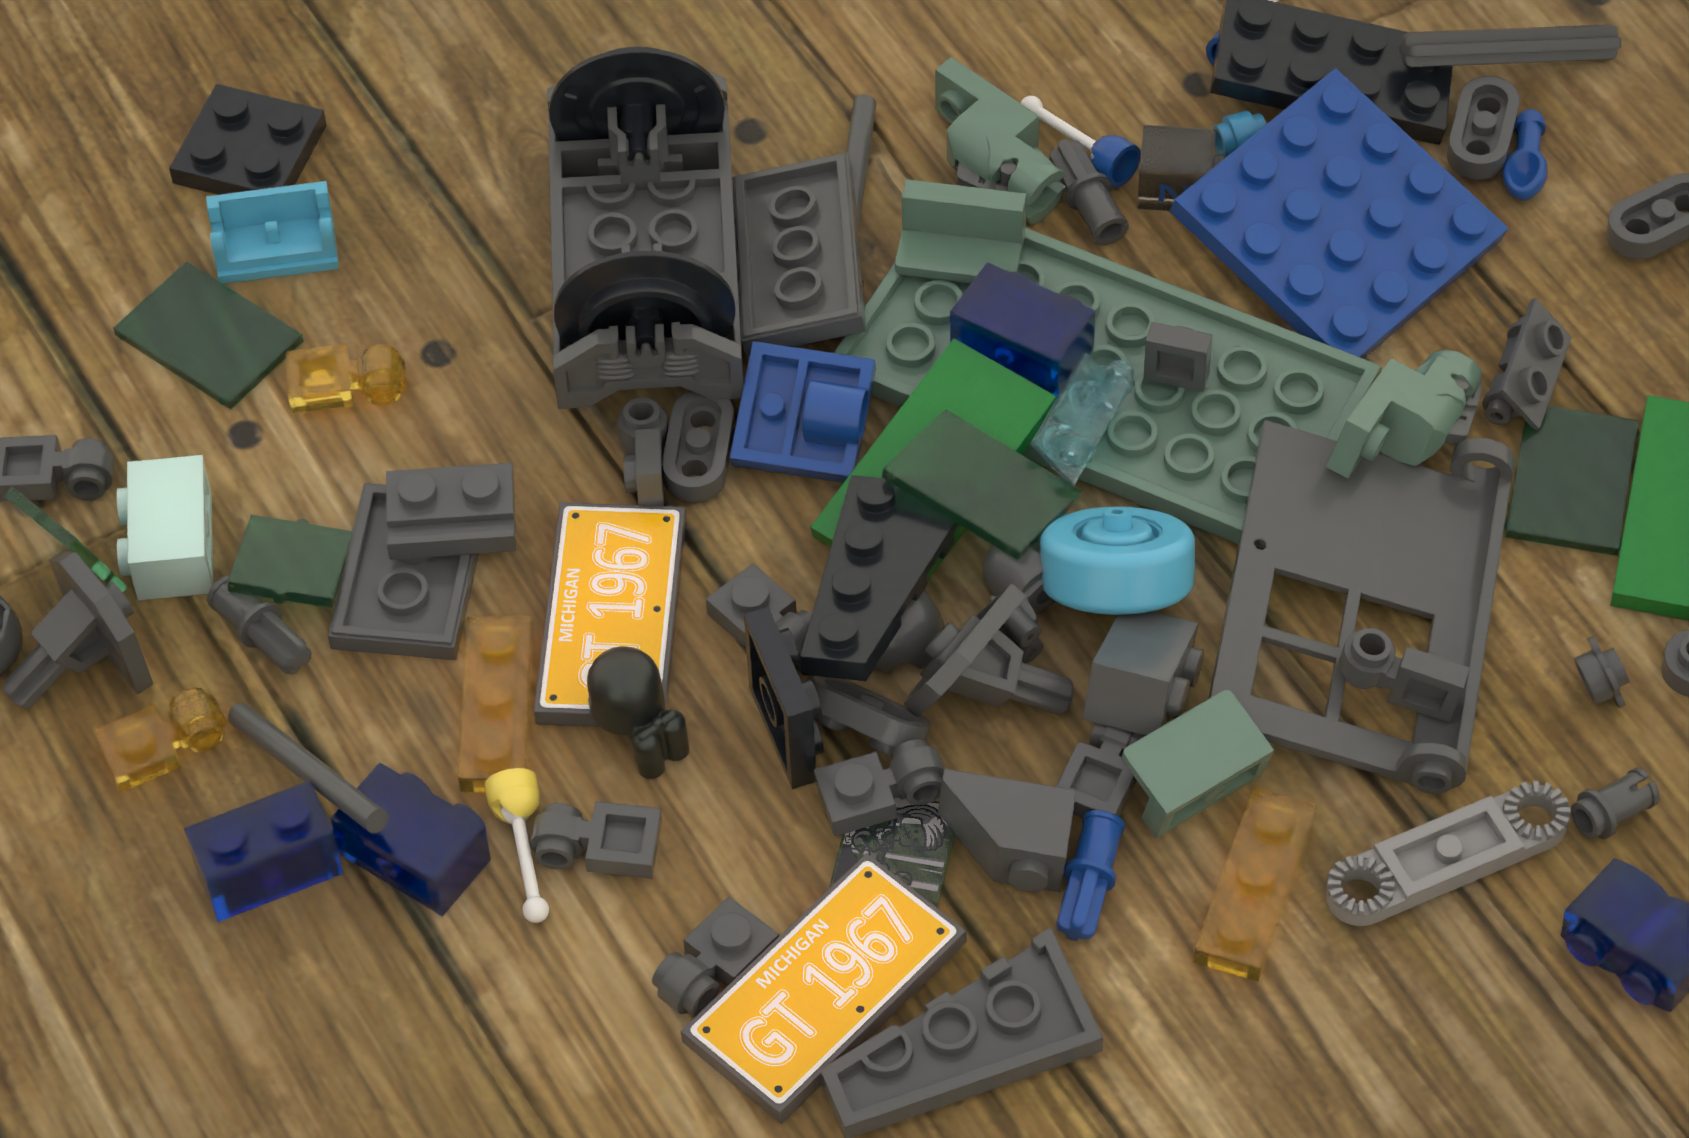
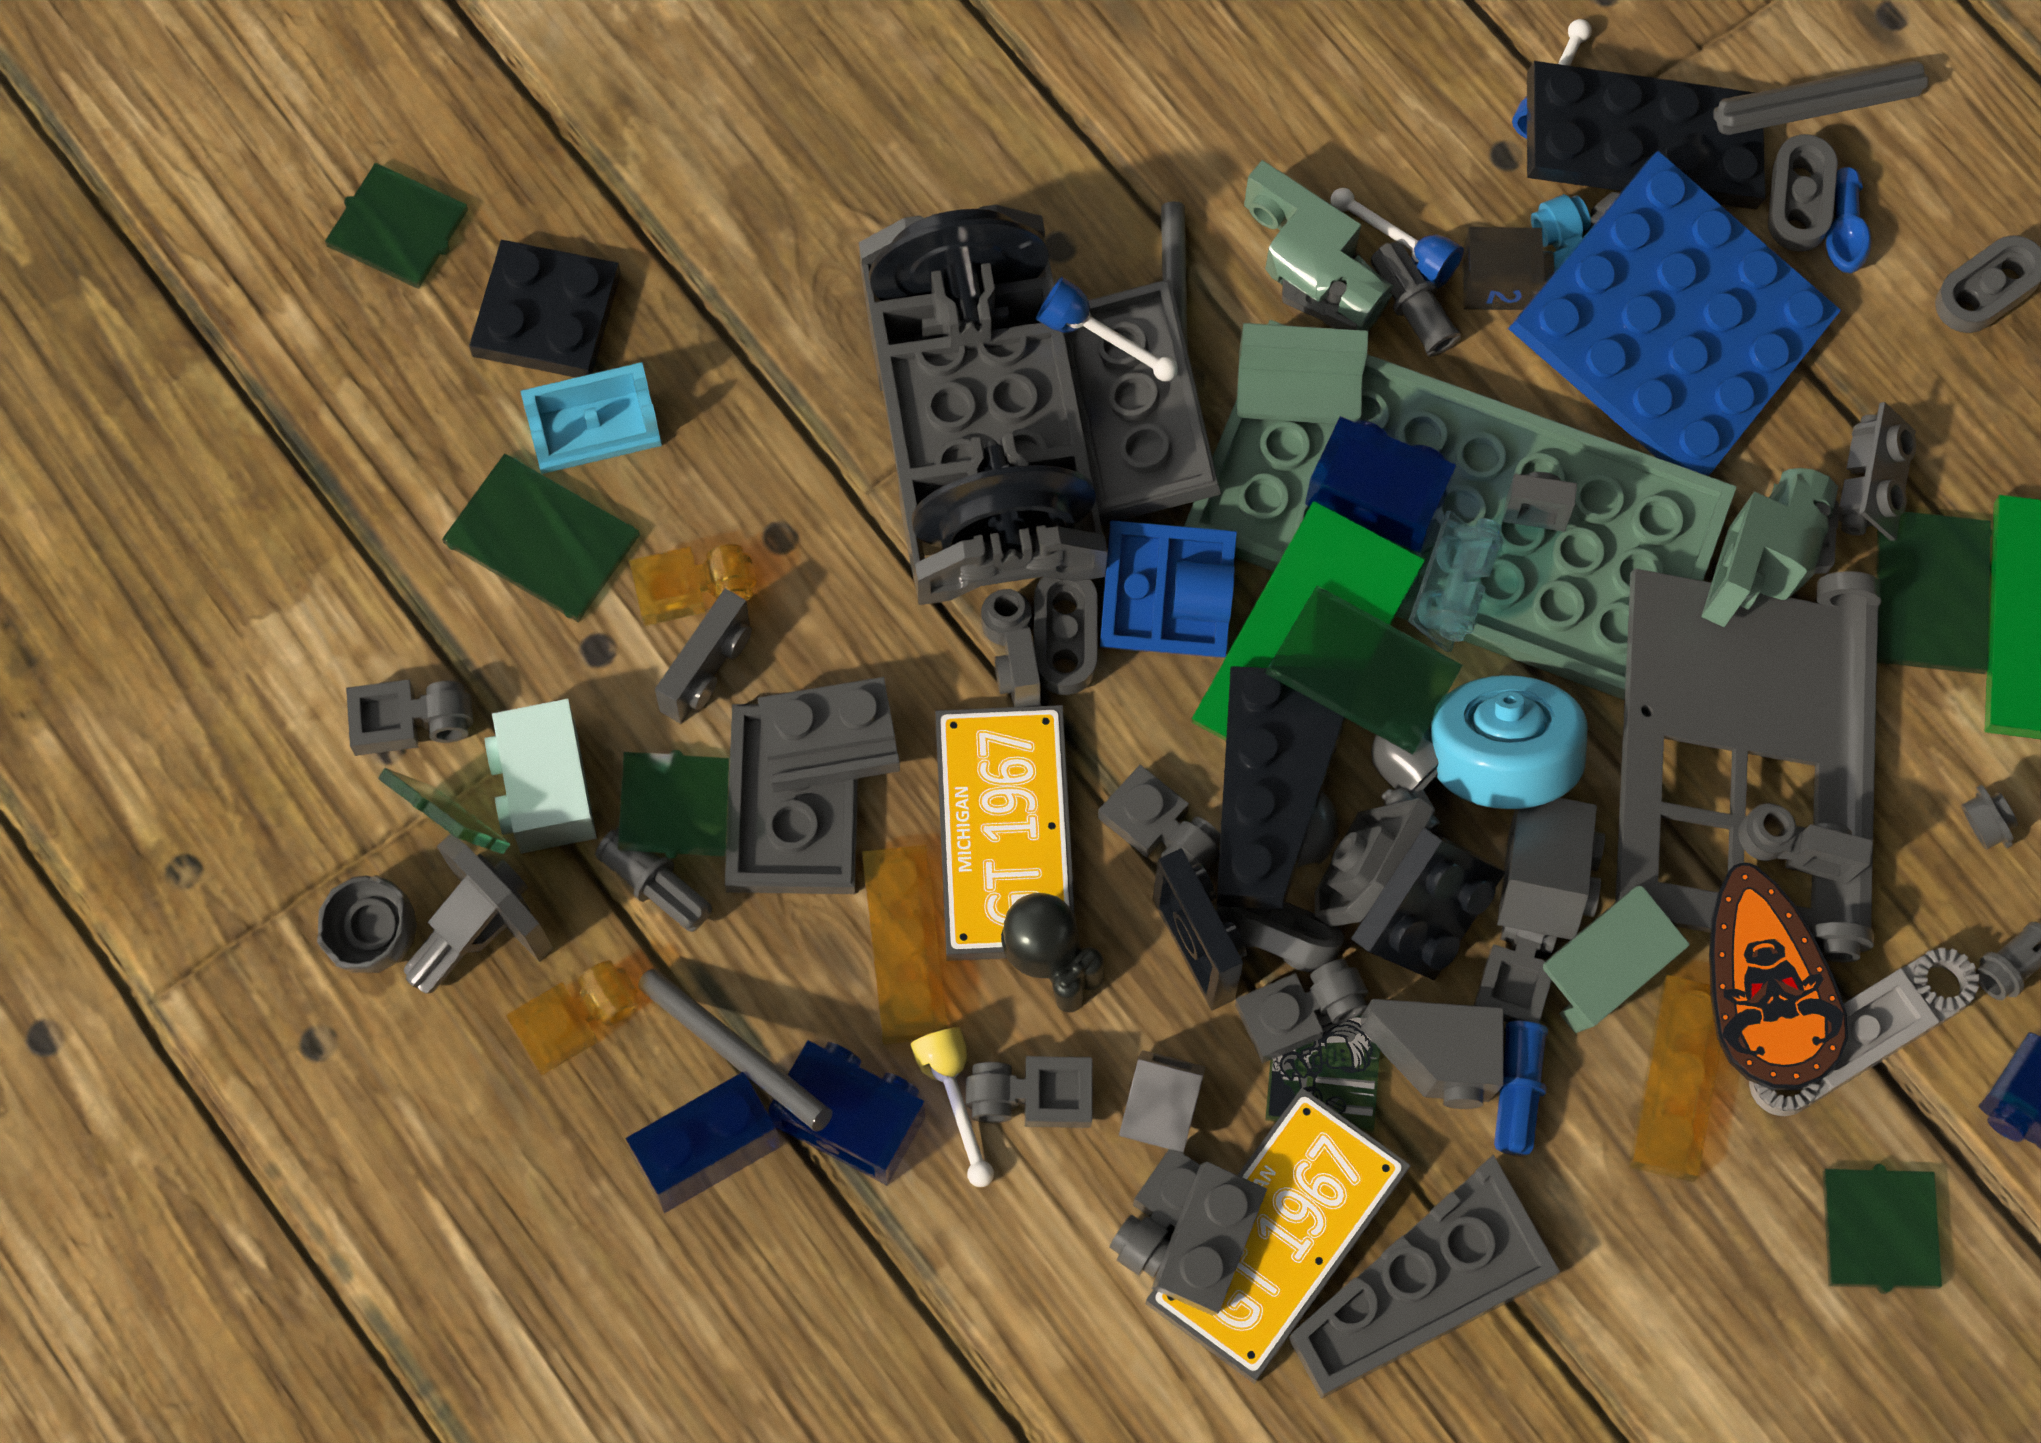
camera: 10 degrees left, 15 degrees up
none -> clear green piece [325,163,468,289]
none -> dark grey plate [655,588,752,724]
none -> hinge [1036,277,1178,381]
none -> flat silver brick [1119,1050,1205,1153]
none -> dark grey plate [1151,1161,1267,1316]
none -> black plate [1351,828,1506,981]
none -> shield [1709,863,1848,1090]
none -> clear green piece [1822,1164,1942,1294]

